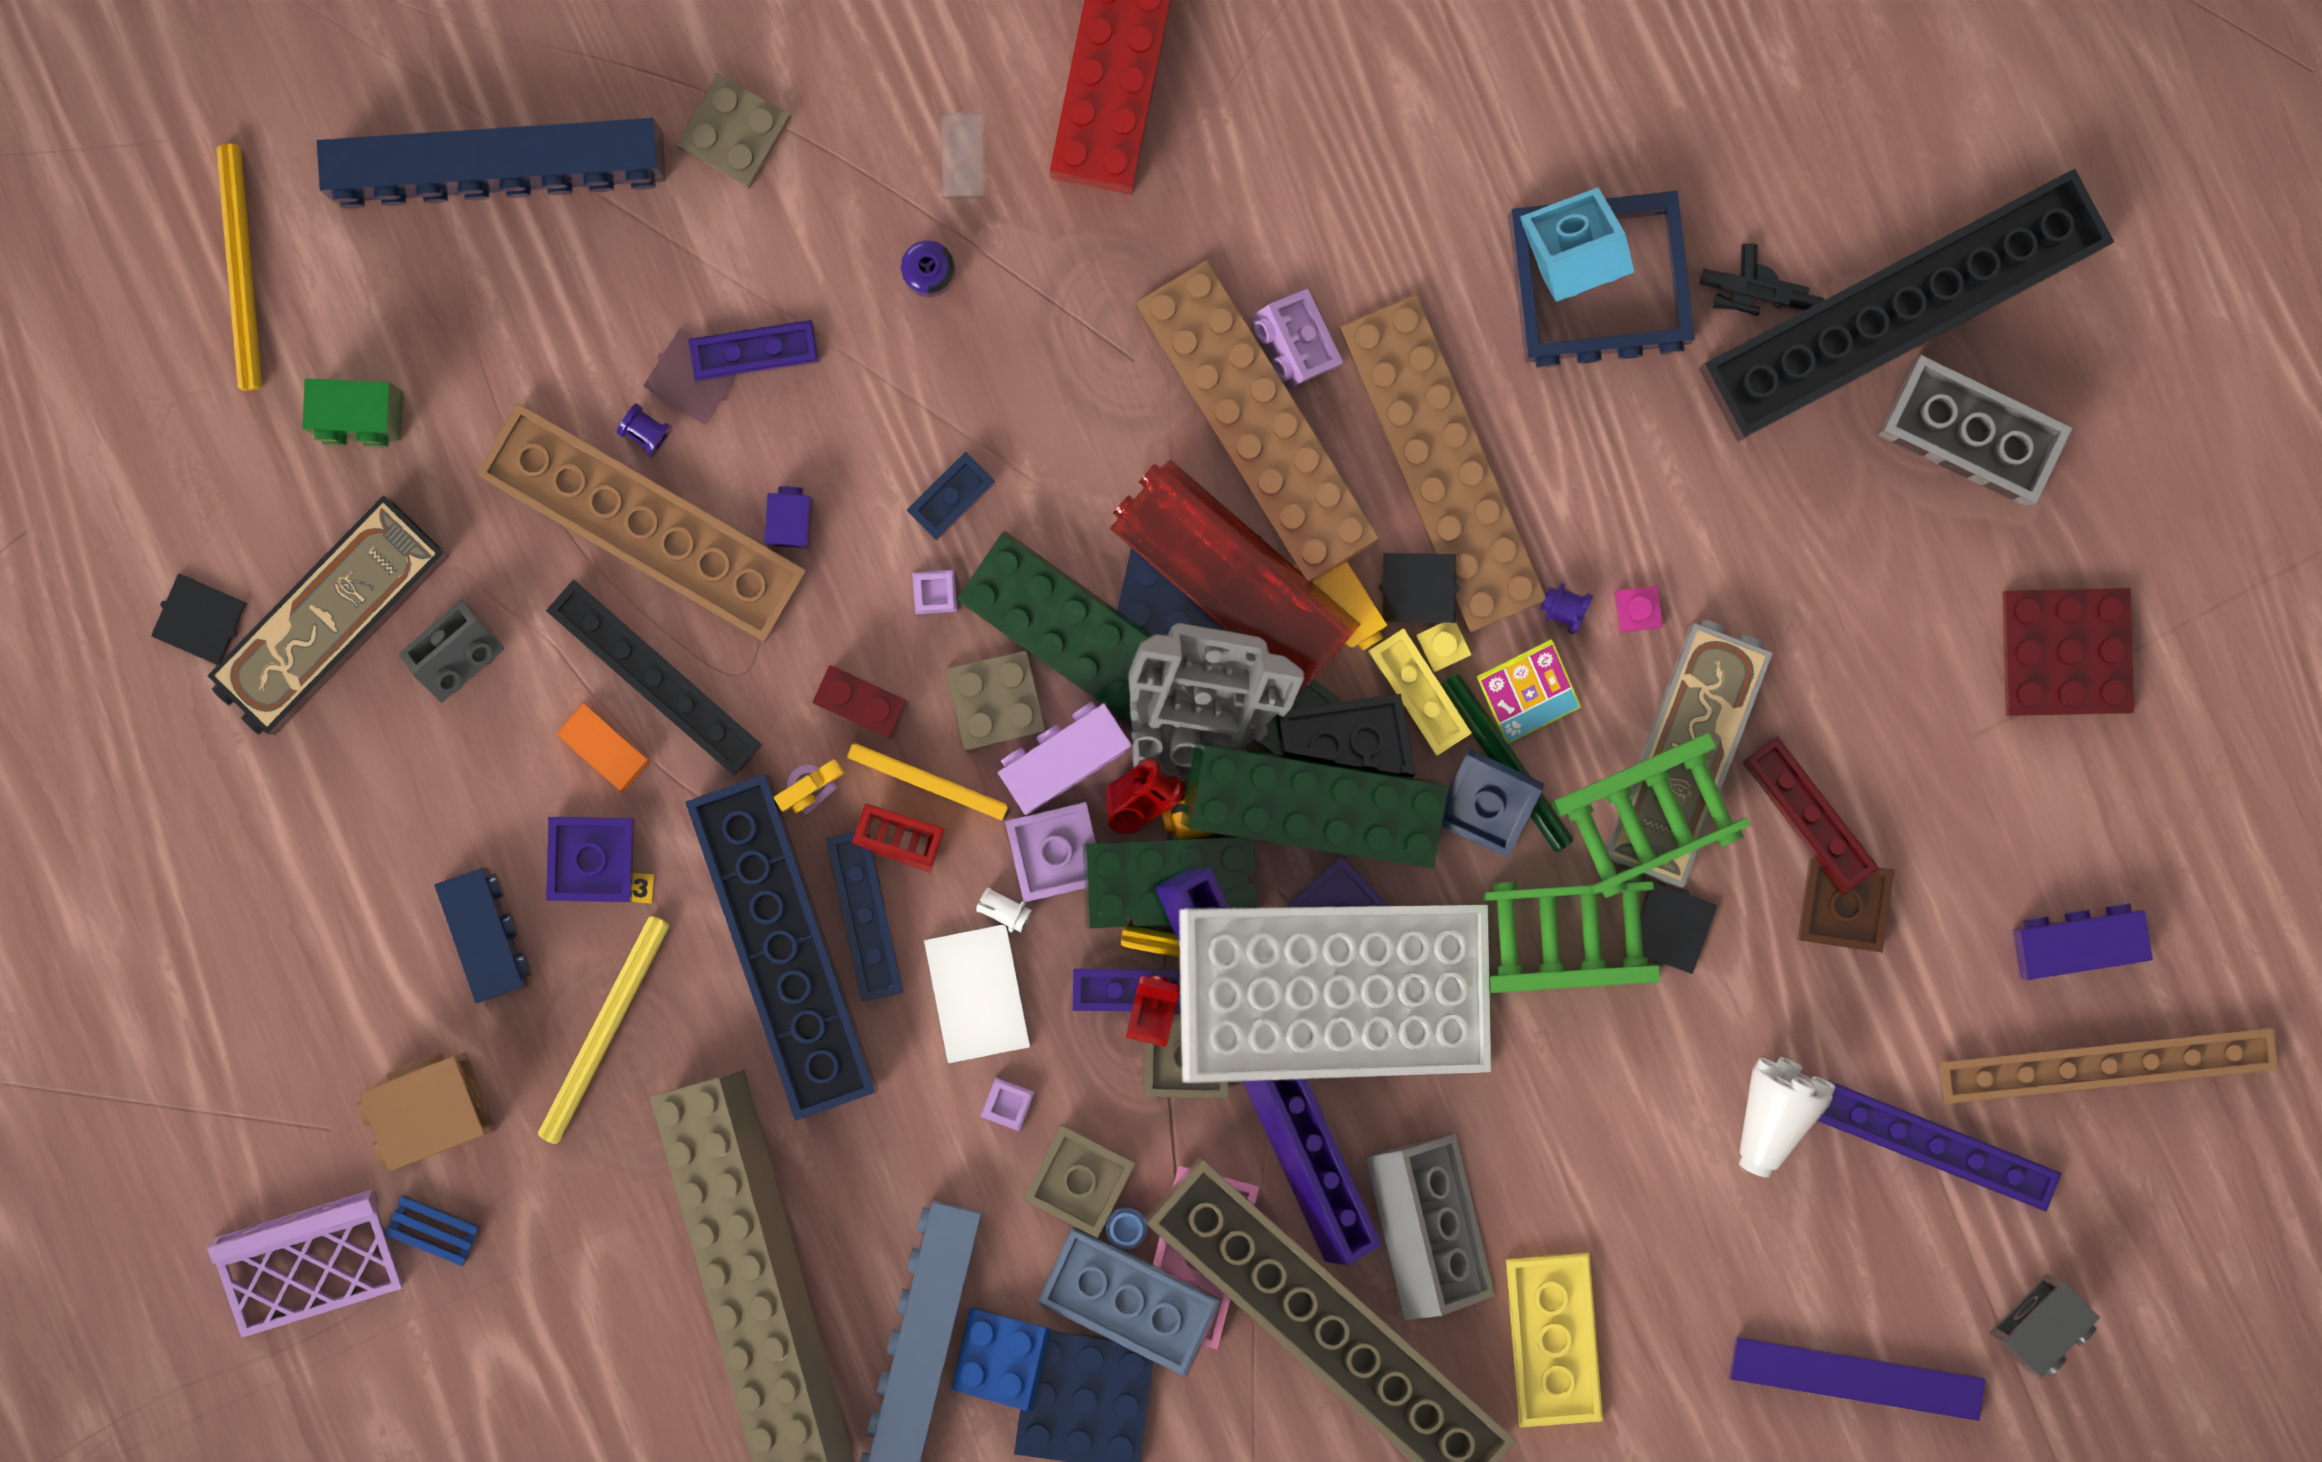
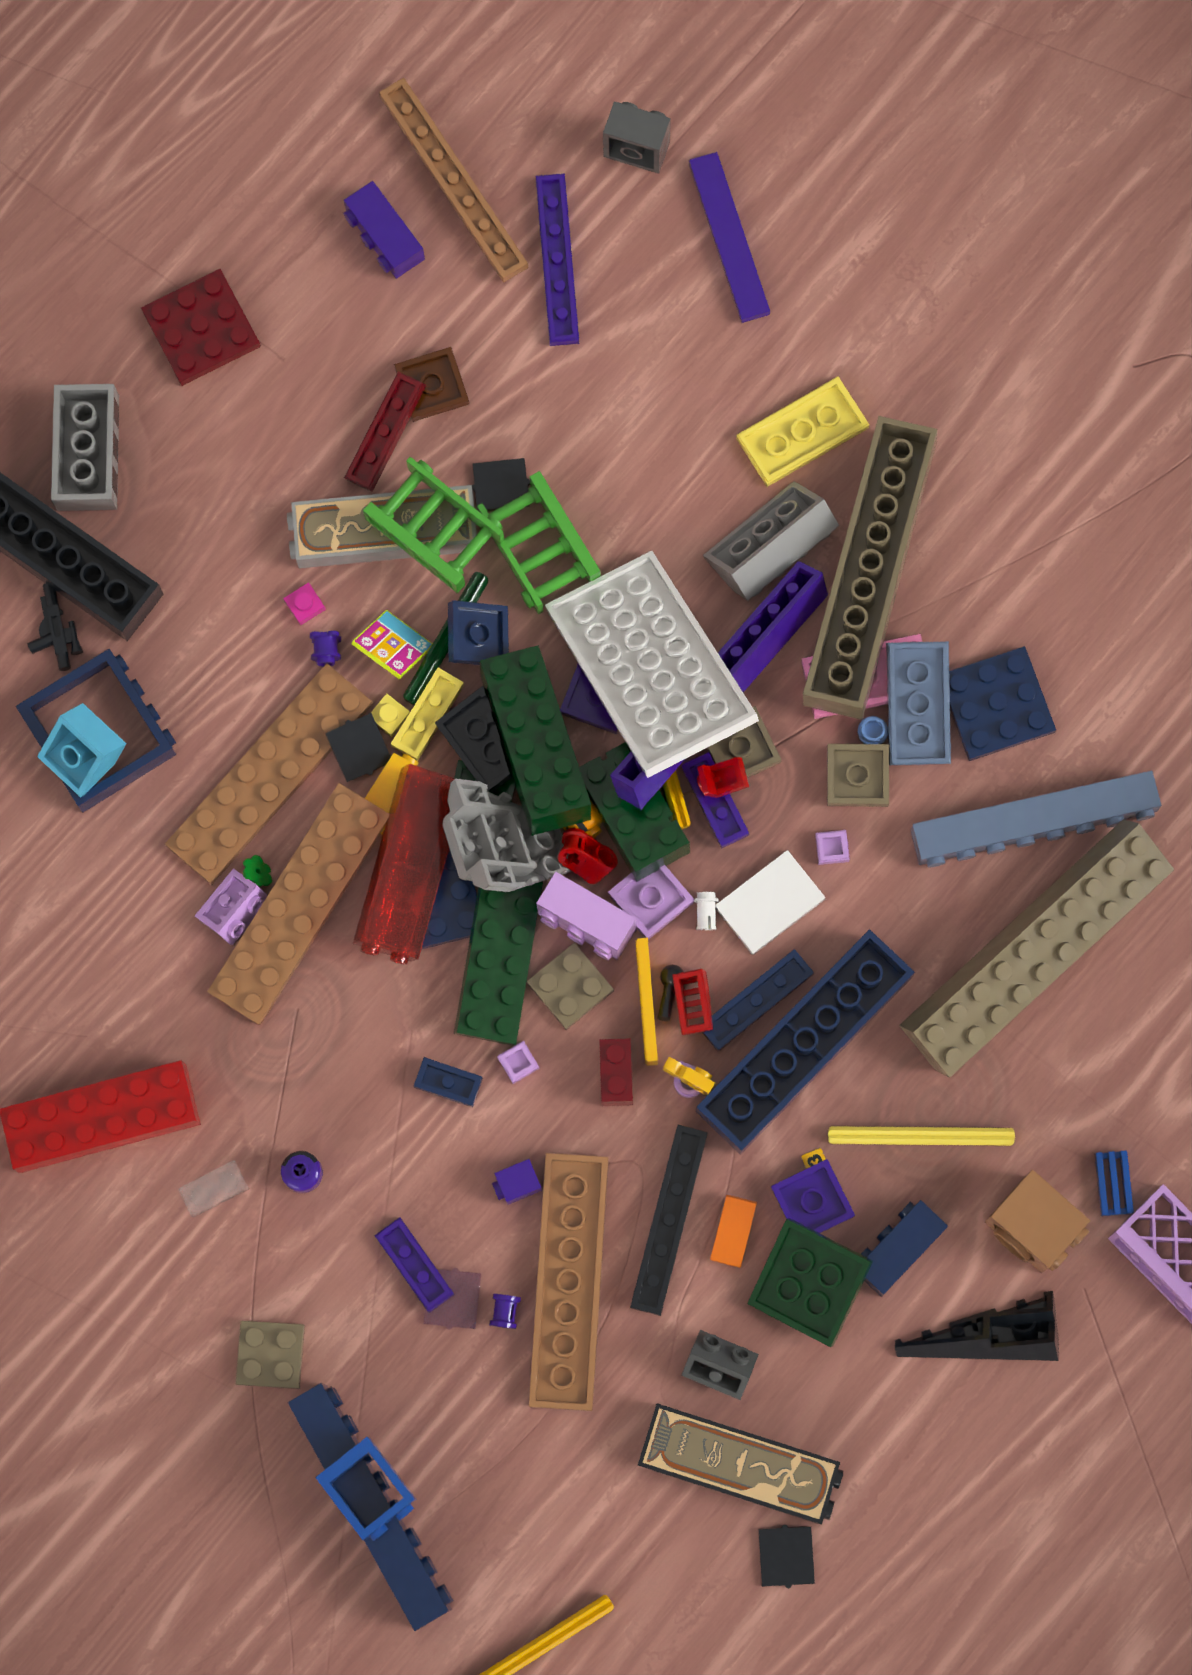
camera: 110 degrees left, 10 degrees down
green brick [302,378,403,447] -> none
blue plate [951,1308,1052,1411] -> none
white cone [1739,1057,1836,1177] -> none
none -> green plant [243,855,272,888]
none -> blue window [315,1437,417,1541]
none -> black bar [658,964,684,1021]
none -> dark green plate [747,1218,873,1348]
none -> black wedge [895,1291,1059,1361]

